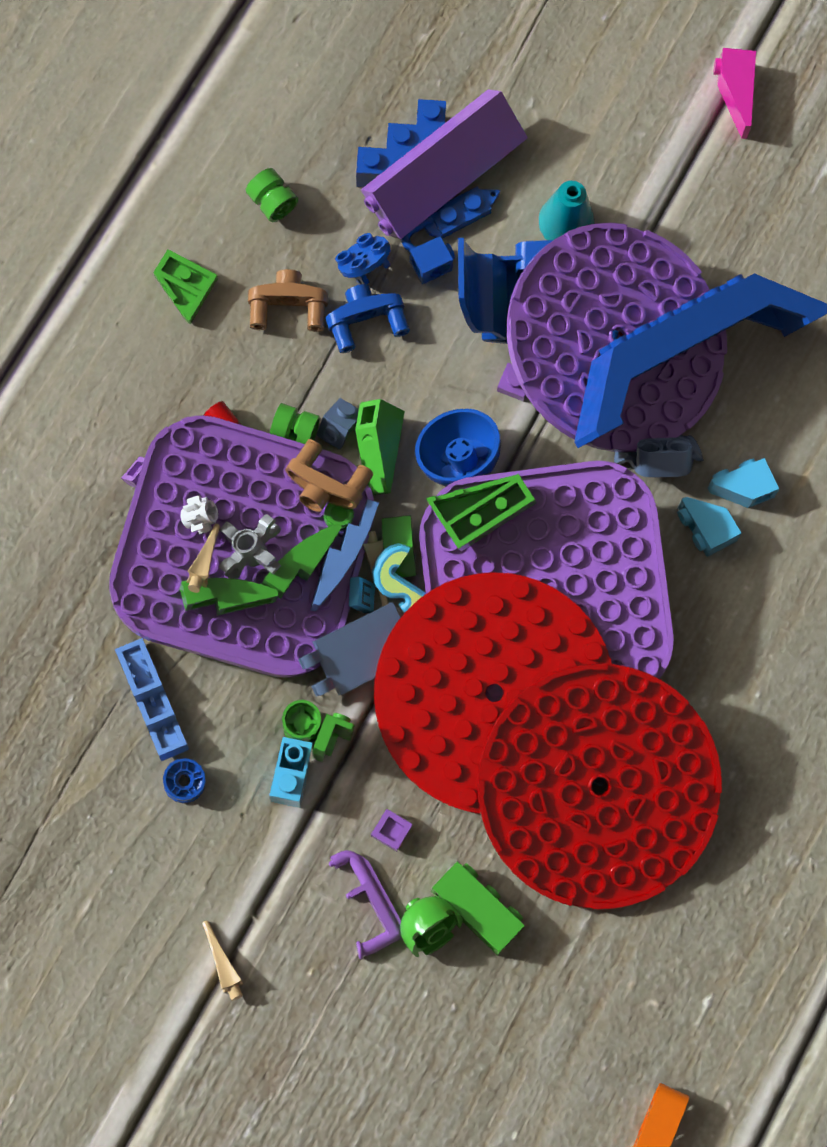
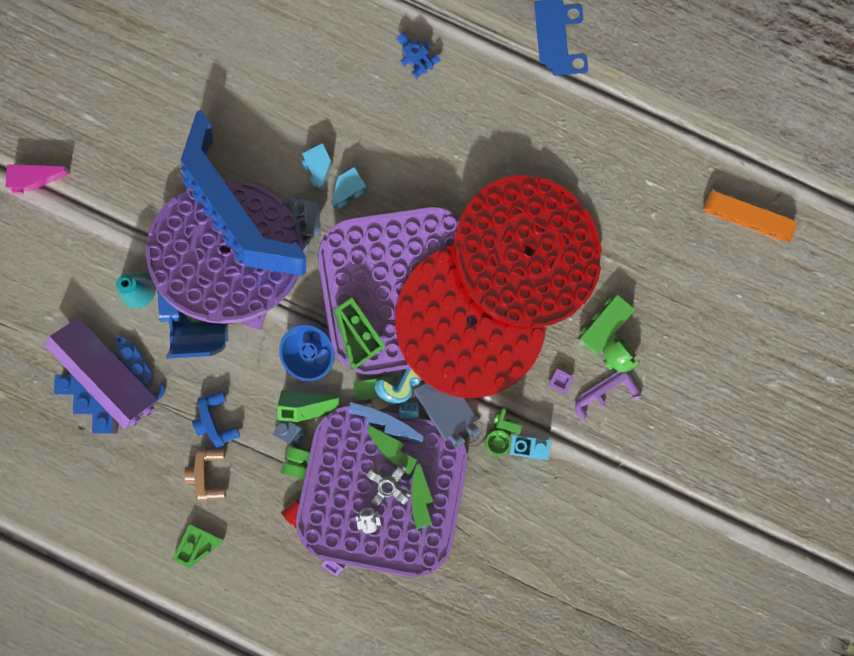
camera: 90 degrees left, 10 degrees up
medium blue slope [115,638,189,761] -> none
blue wheel [163,758,206,804] -> none
tan piece [186,524,220,593] -> none
tan piece [203,921,243,1001] -> none
bright green wheel [246,168,298,222] -> none
medium nougat connector [285,439,373,512] -> none
bright green tile [324,503,354,531] -> none
blue plate [335,233,391,284] -> none
blue brick [409,236,455,285] -> none

